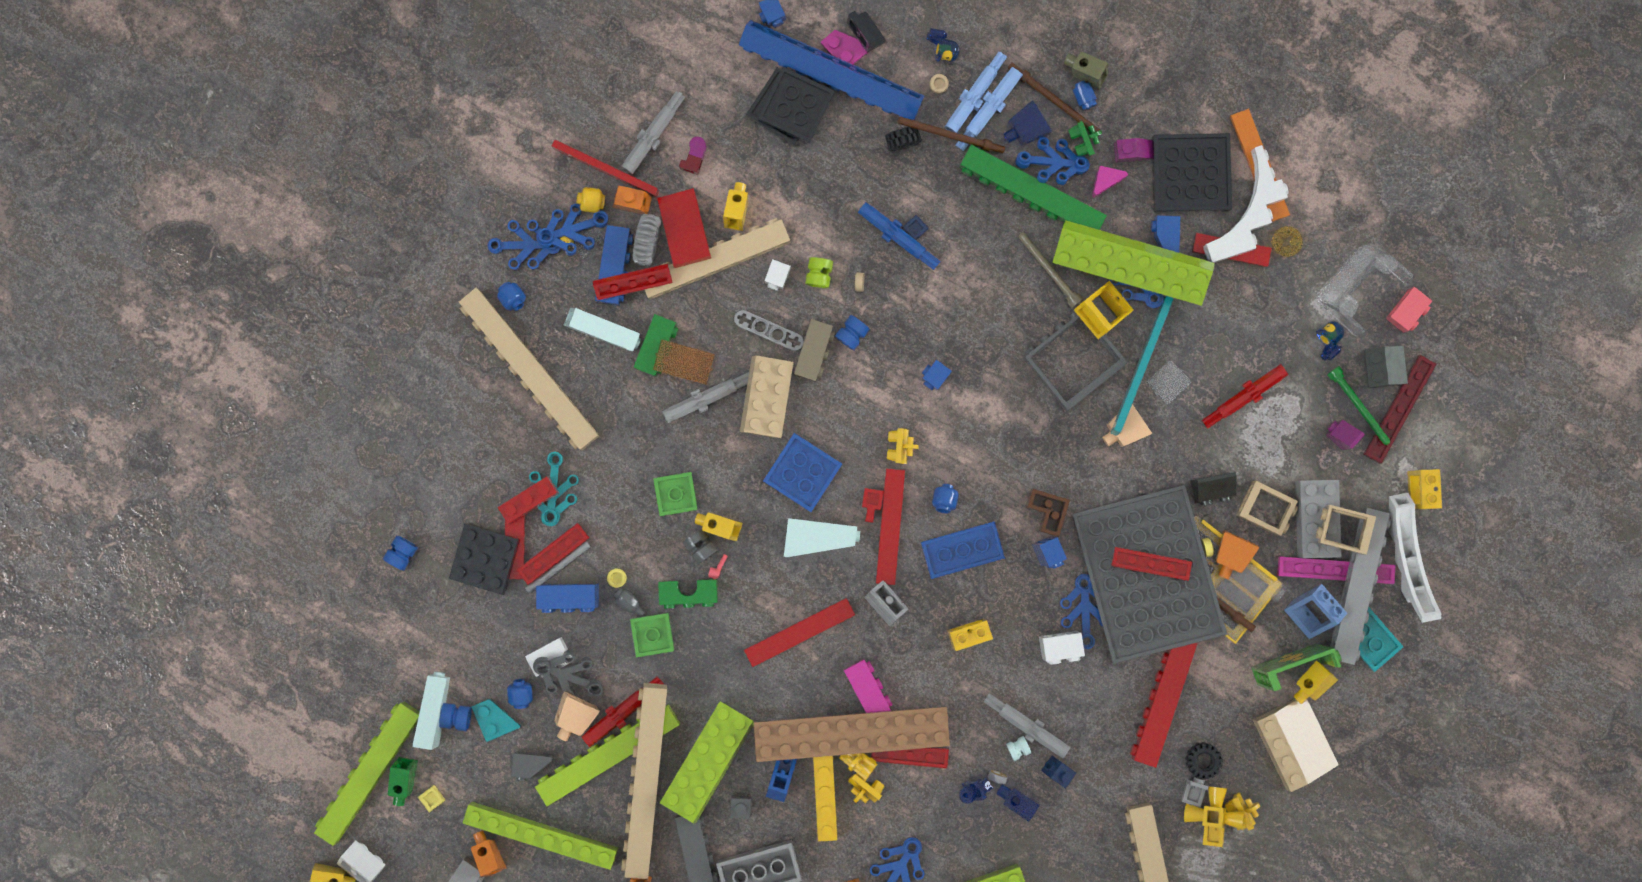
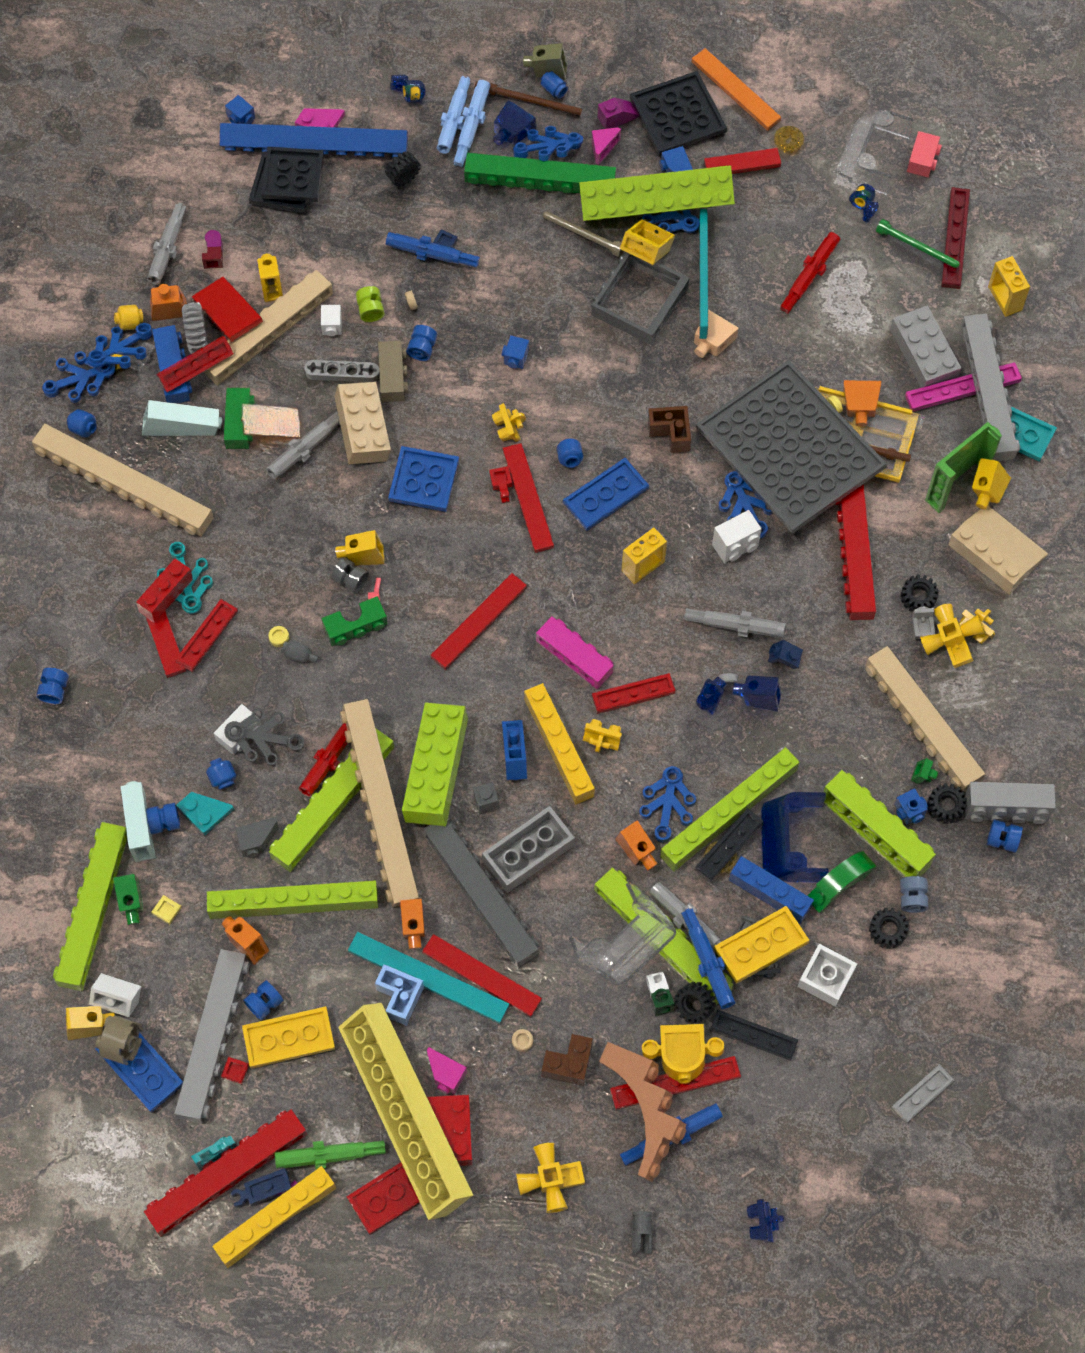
camera: 25 degrees left, 20 degrees down
black plate [449,523,520,595] -> none
light grey bar [525,541,591,593] -> none
blue brick [536,584,599,613] -> none
red tile [551,140,659,198] -> none
light nougat torso [555,691,600,741] -> none
bright green plate [630,613,675,657] -> none
bright green plate [653,472,698,516] -> none
medium nougat plate [753,706,950,762] -> none
light aqua slope [784,518,861,557] -> none
yellow hips [839,753,878,780] -> none
black panel [847,11,886,53] -> none
light grey brick [864,580,909,626] -> none
reddish brown bar [897,116,1005,154] -> none
tan tile [929,74,949,94] -> none
light aqua wheel [1006,736,1031,761] -> none
blue brick [1031,537,1067,569] -> none
green hips [1068,120,1102,156] -> none
red tile [1111,547,1192,581] -> none
clear piece [1146,360,1192,405] -> none
pearl dark grey slope [1191,472,1236,506] -> none
white arch [1203,145,1289,263] -> none
tan window [1236,481,1298,536] -> none
medium blue window [1284,584,1348,639] -> none
tan window [1316,505,1376,555] -> none
magenta slope [1326,420,1365,450] -> none
pearl dark grey slope [1364,346,1408,388] -> none
white arch [1388,493,1441,623] -> none

